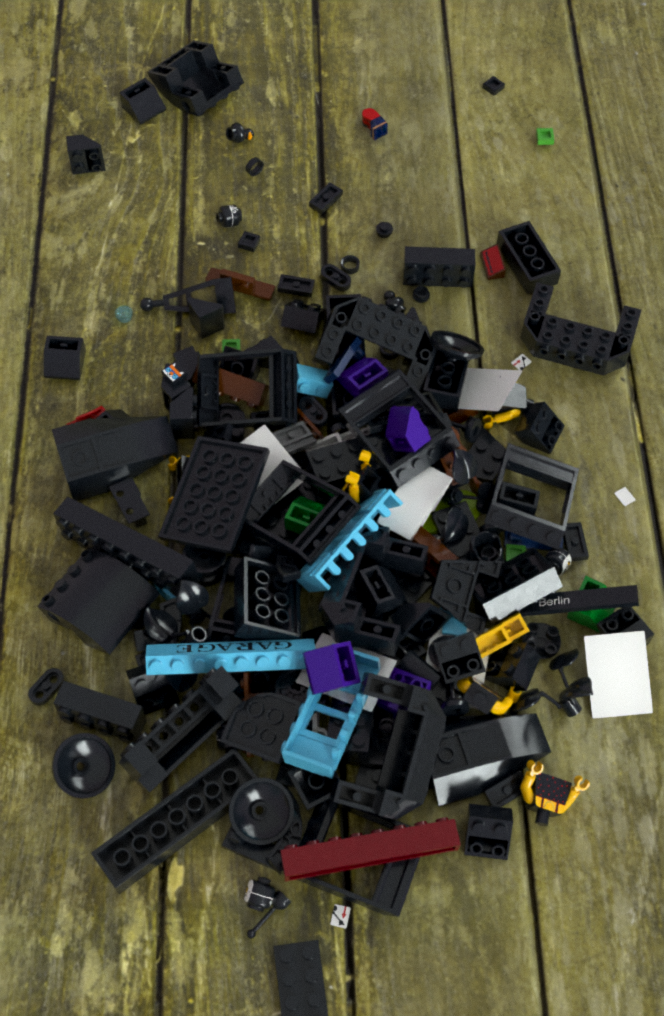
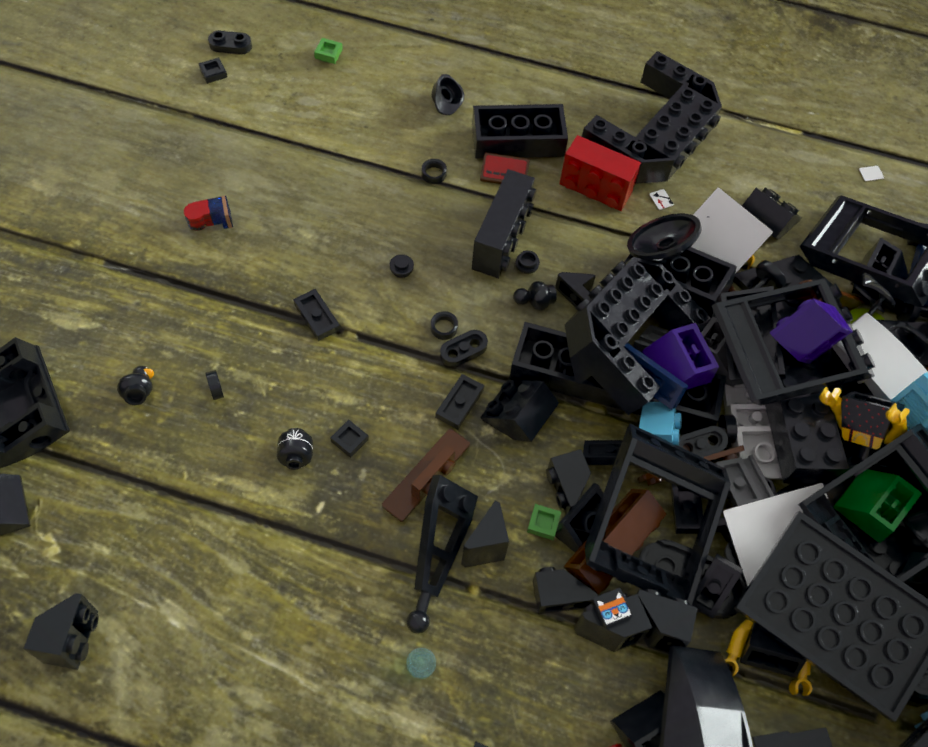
camera: 75 degrees left, 0 degrees up
none -> black plate [208,30,252,54]
none -> black piece [422,159,447,184]
none -> black piece [431,74,464,116]
none -> red brick [559,135,641,211]

